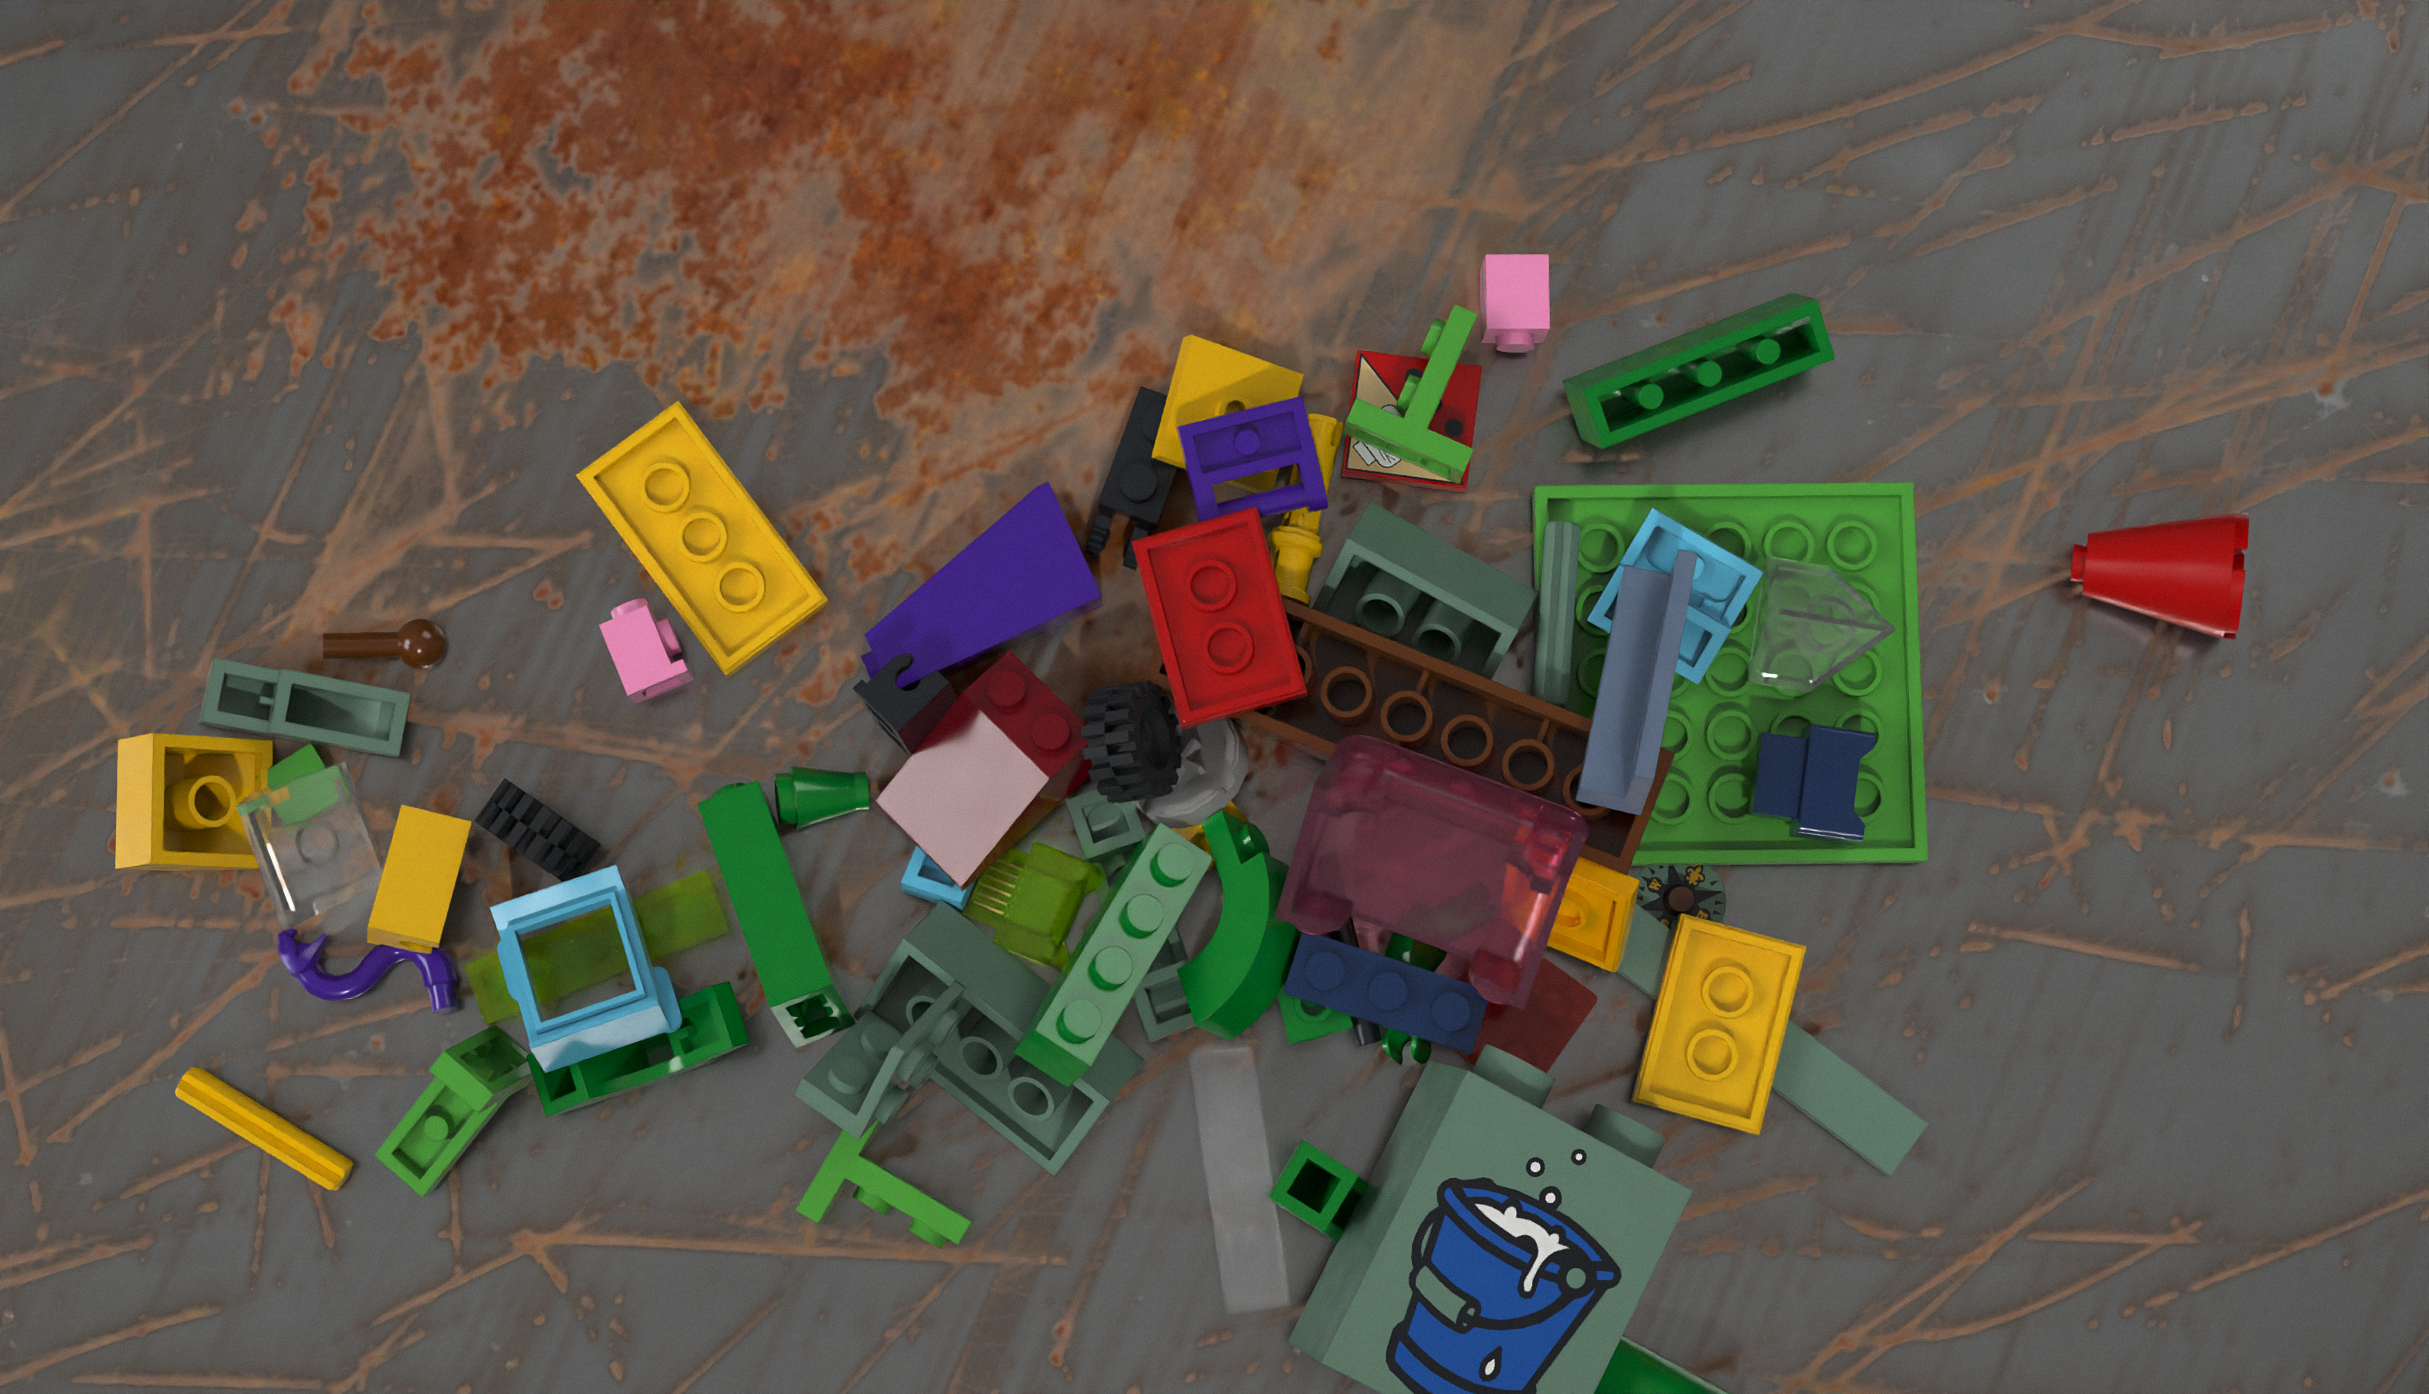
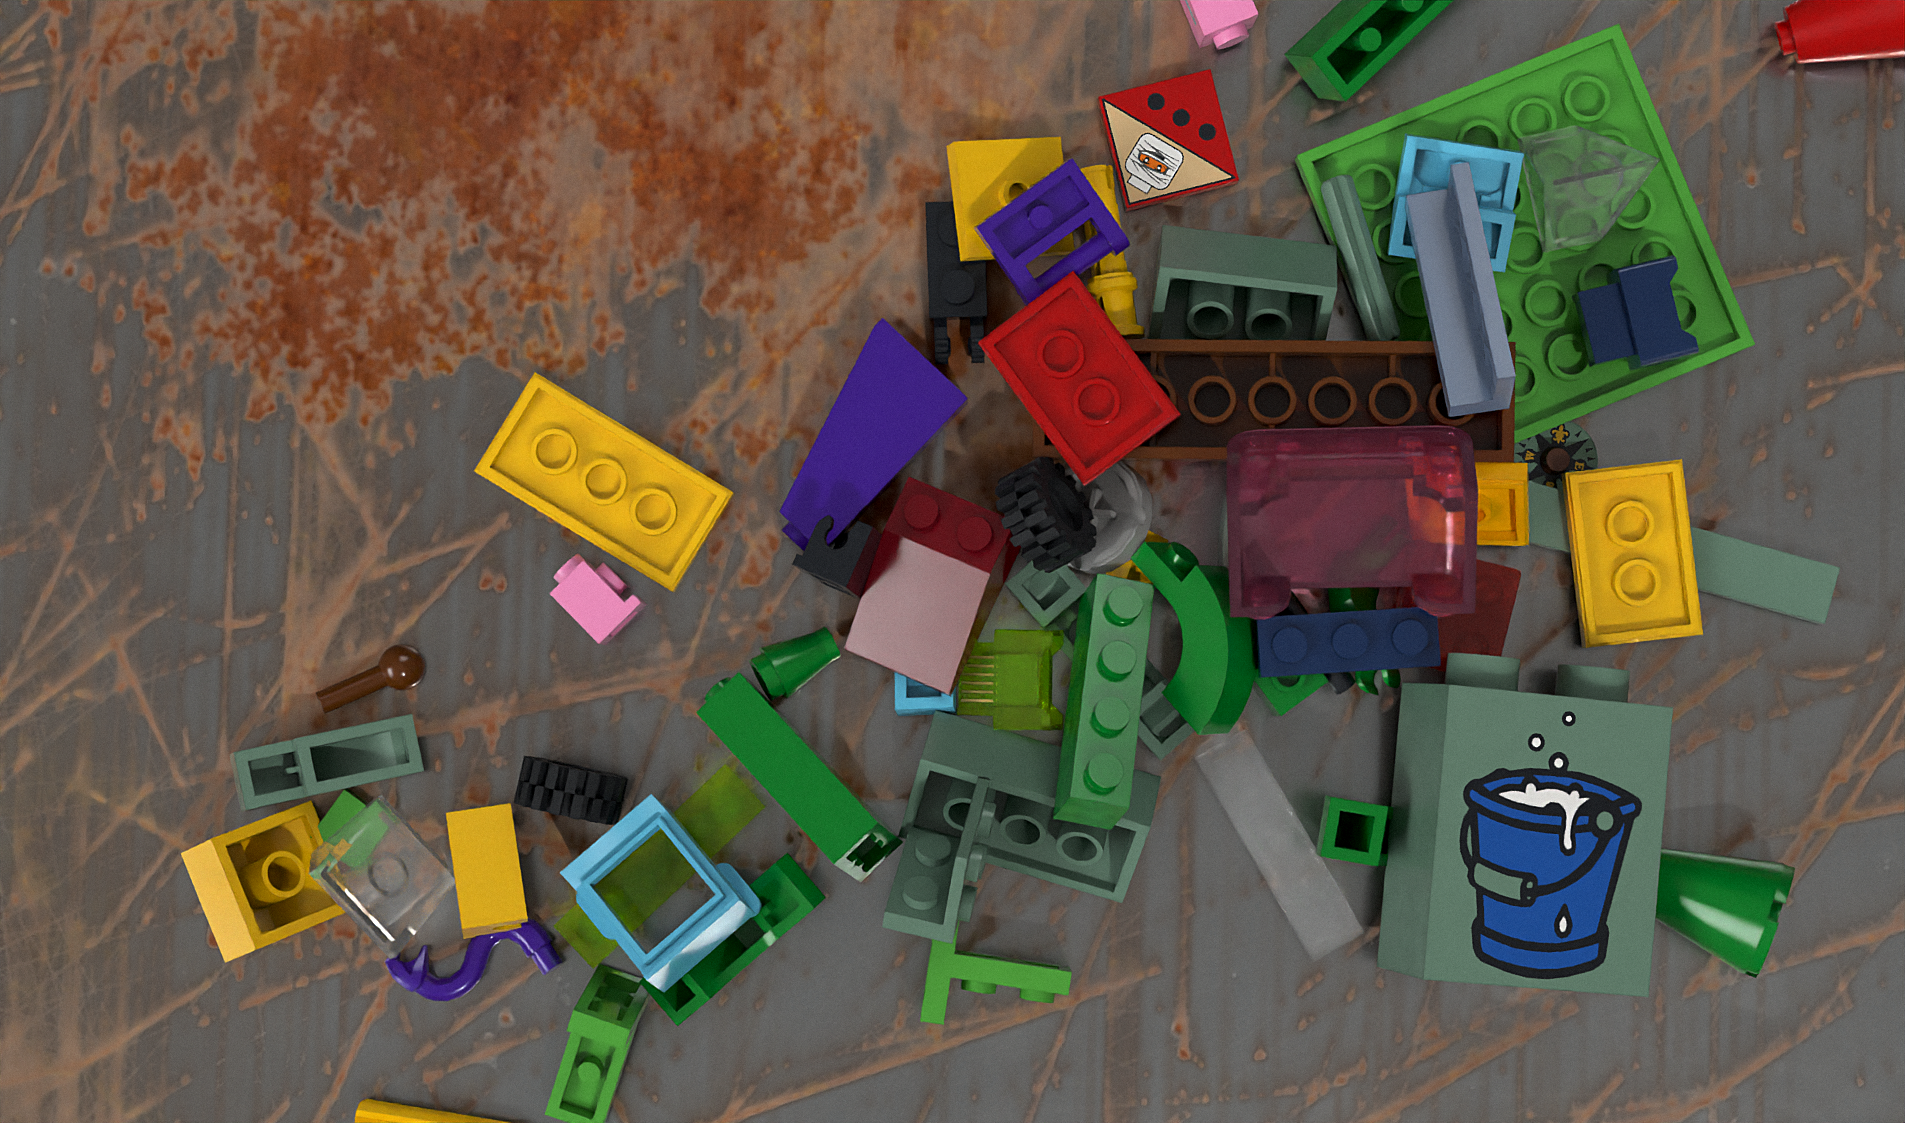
camera: 15 degrees left, 5 degrees up
bright green bracket [1343,304,1478,485] -> none

